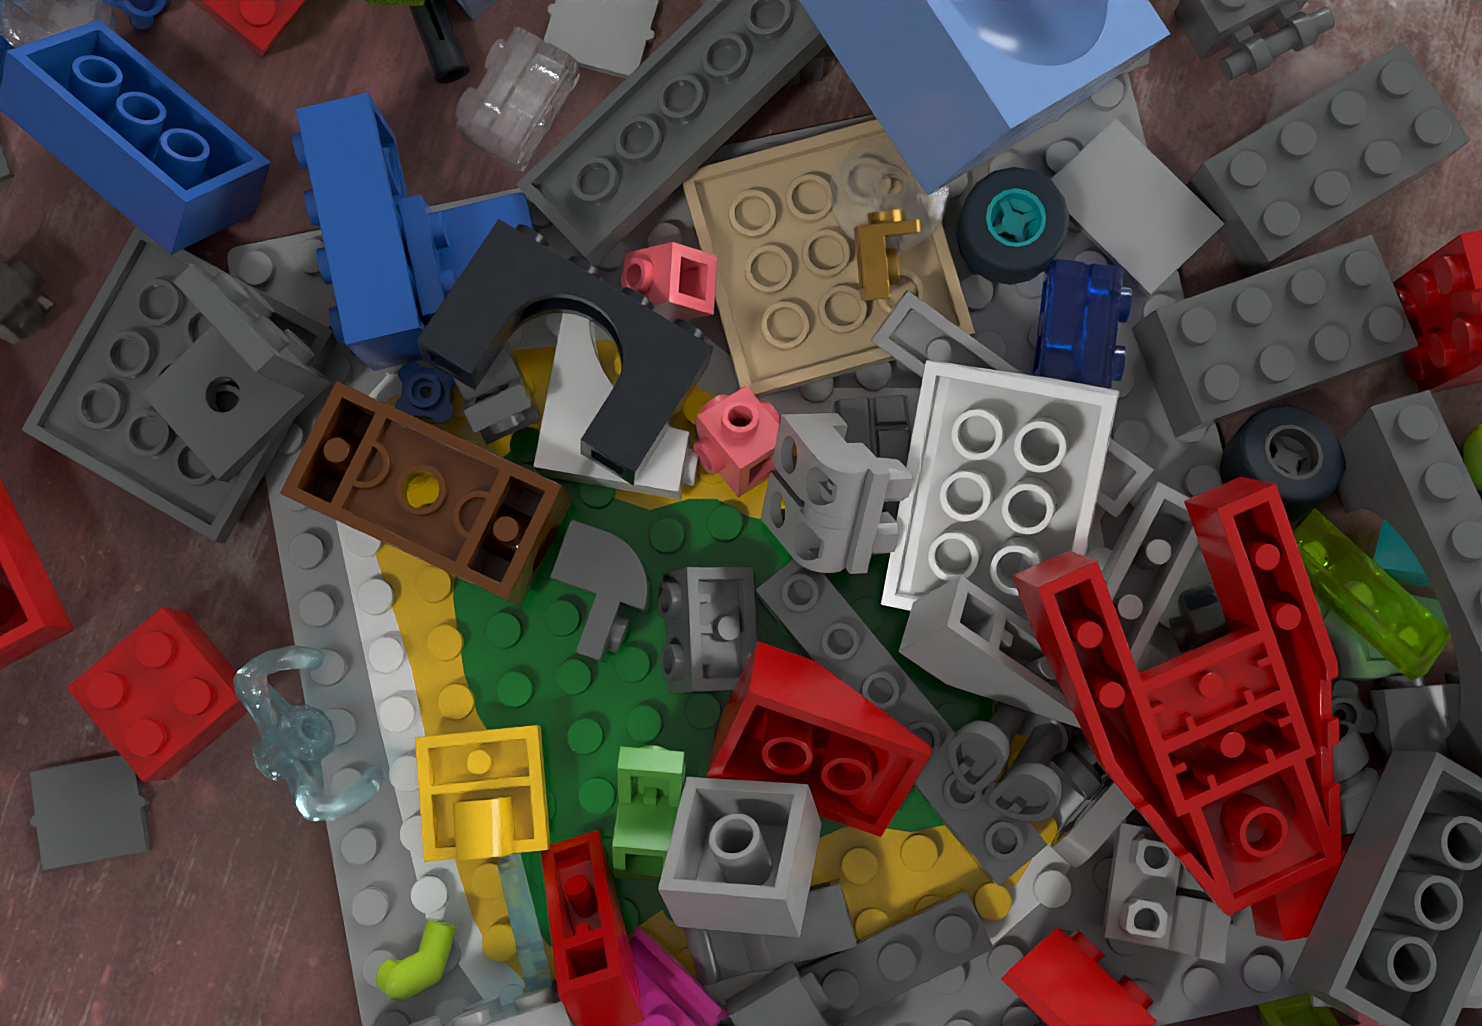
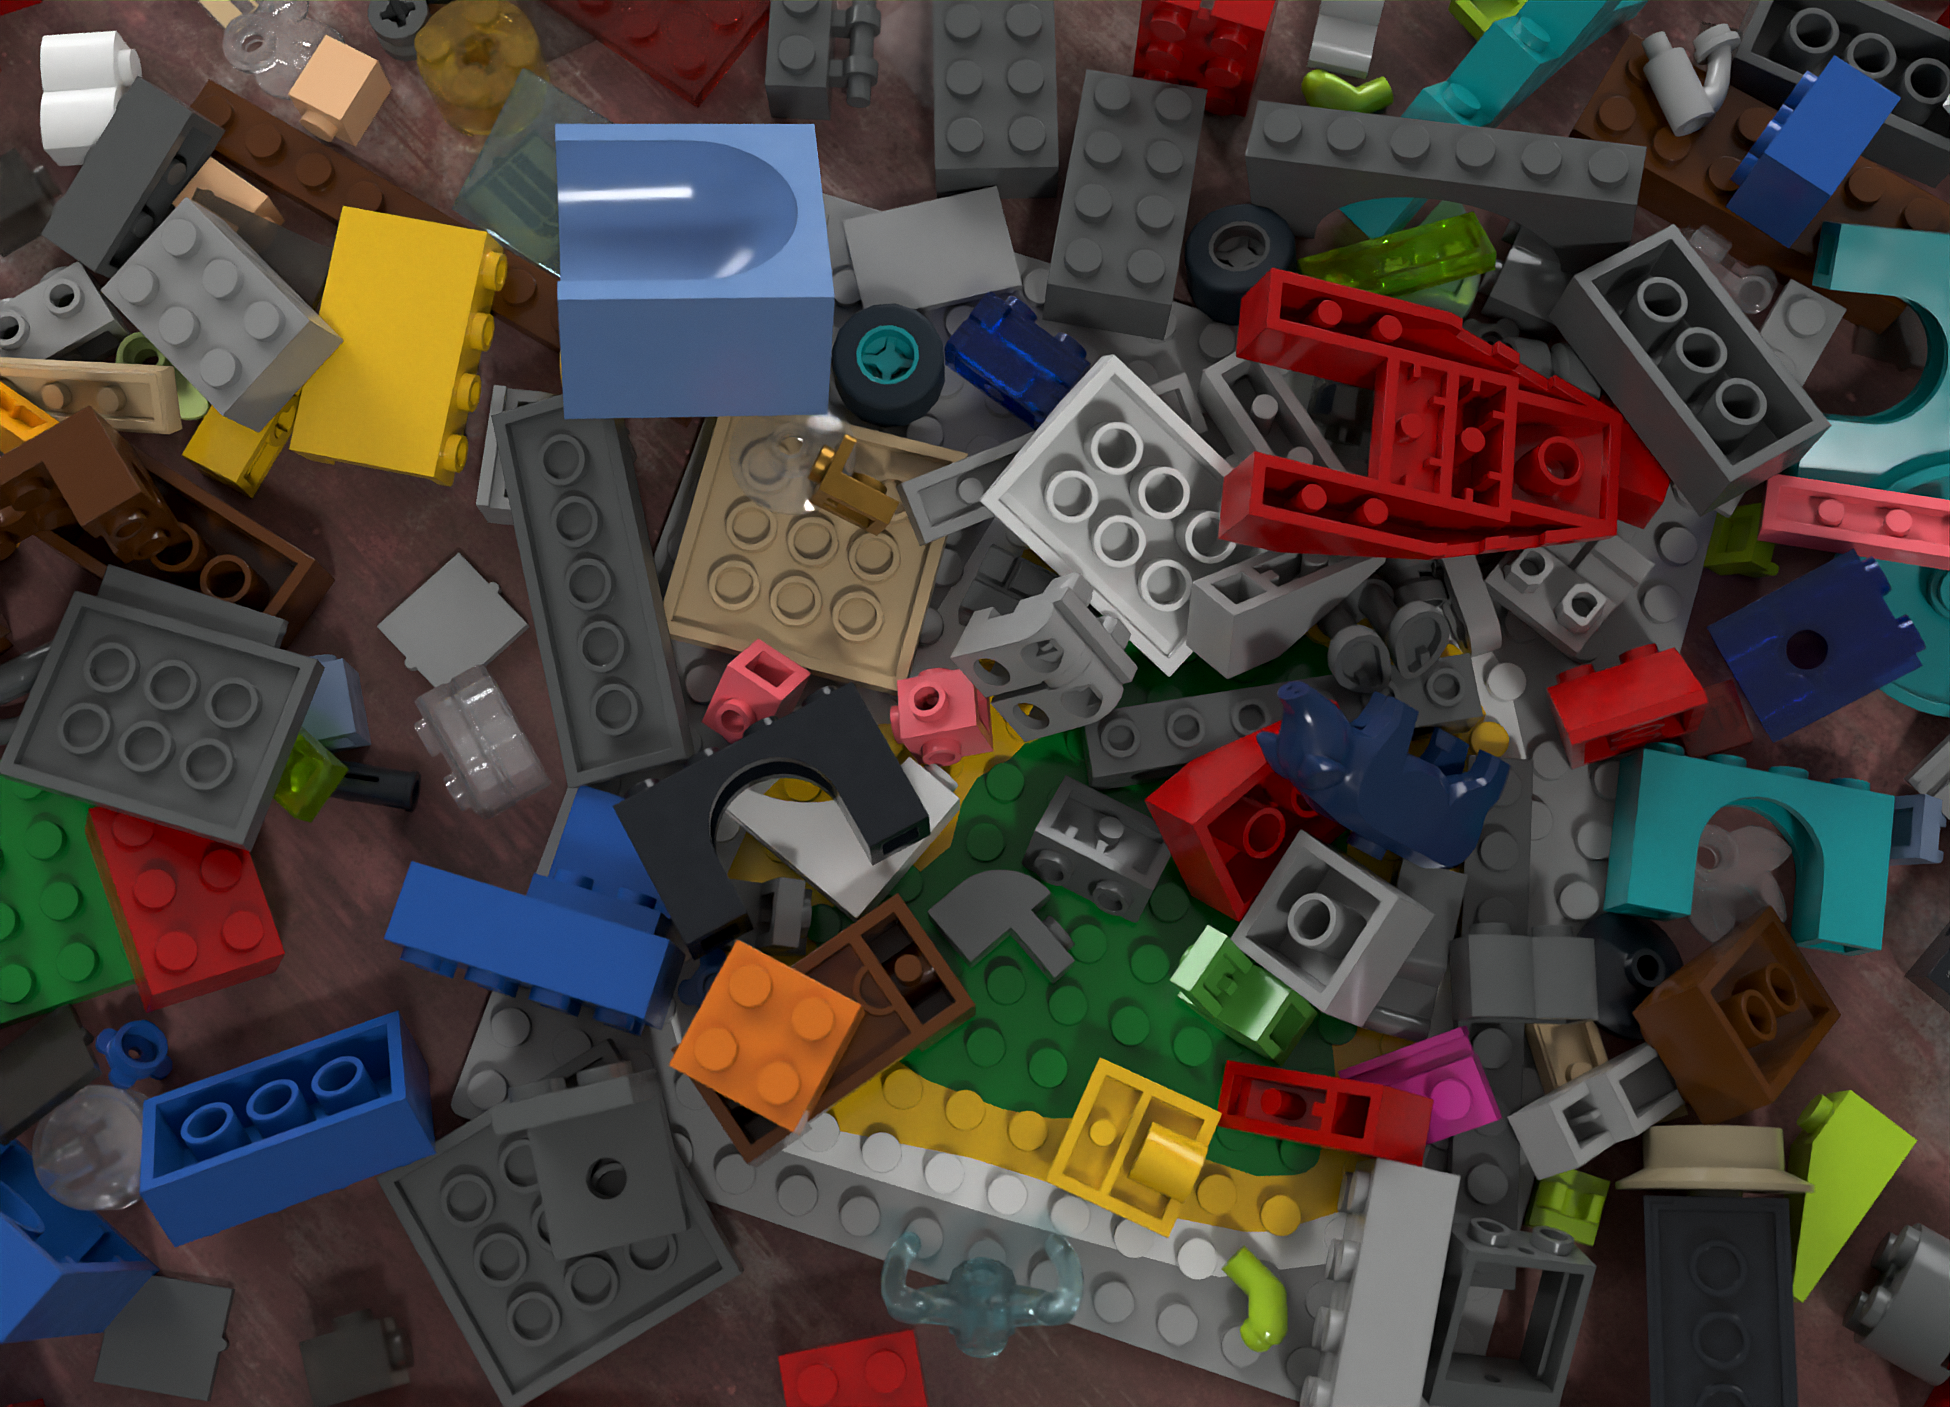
camera: 65 degrees left, 5 degrees down
clear light blue tile [497,853,552,992] -> none
none -> orange brick [669,939,866,1136]
none -> dark blue animal [1256,681,1511,870]

